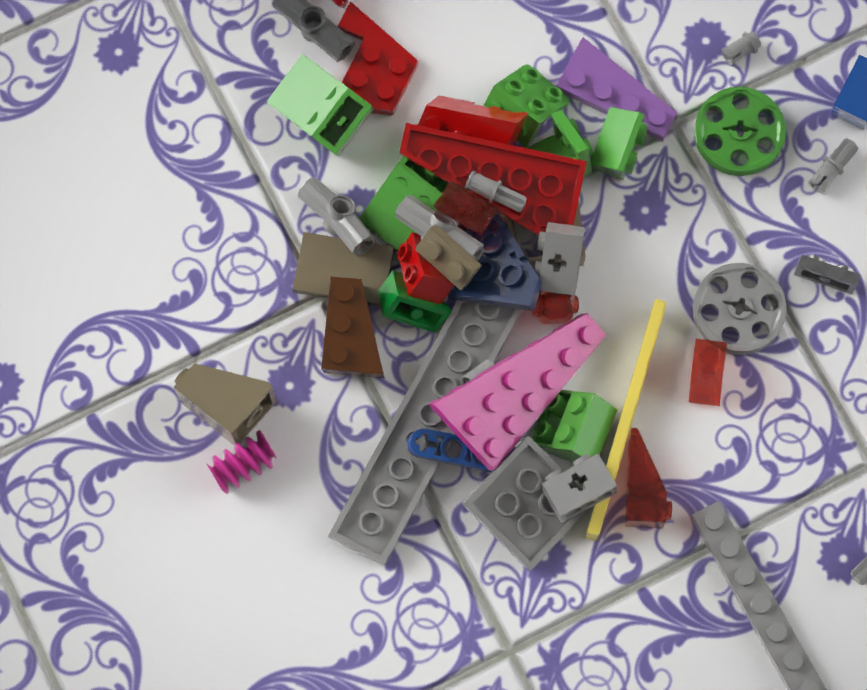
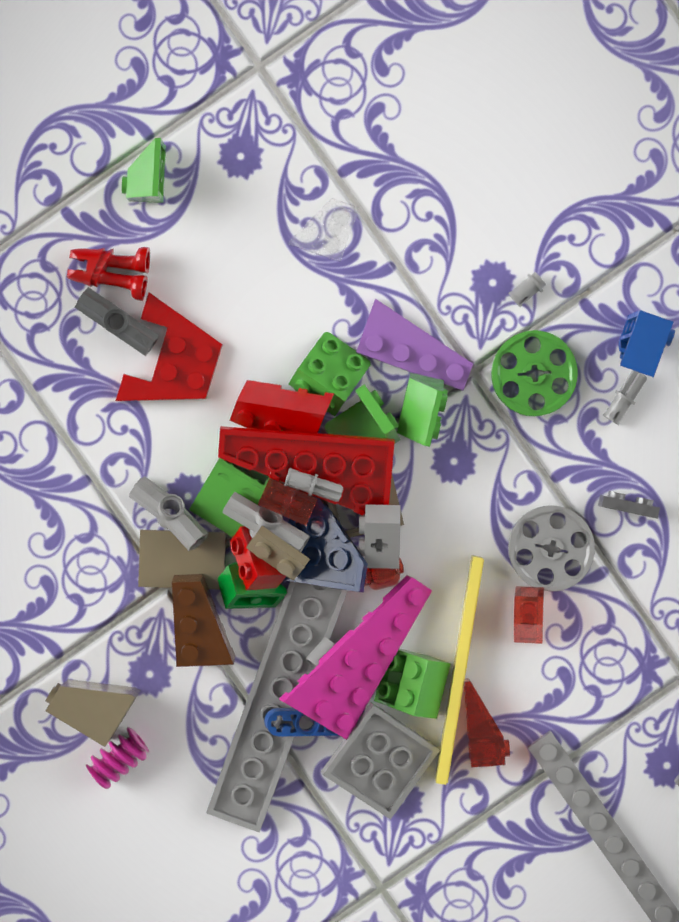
camera: 10 degrees left, 15 degrees up
slope [266,54,375,156] -> none
light grey brick [542,453,617,523] -> none

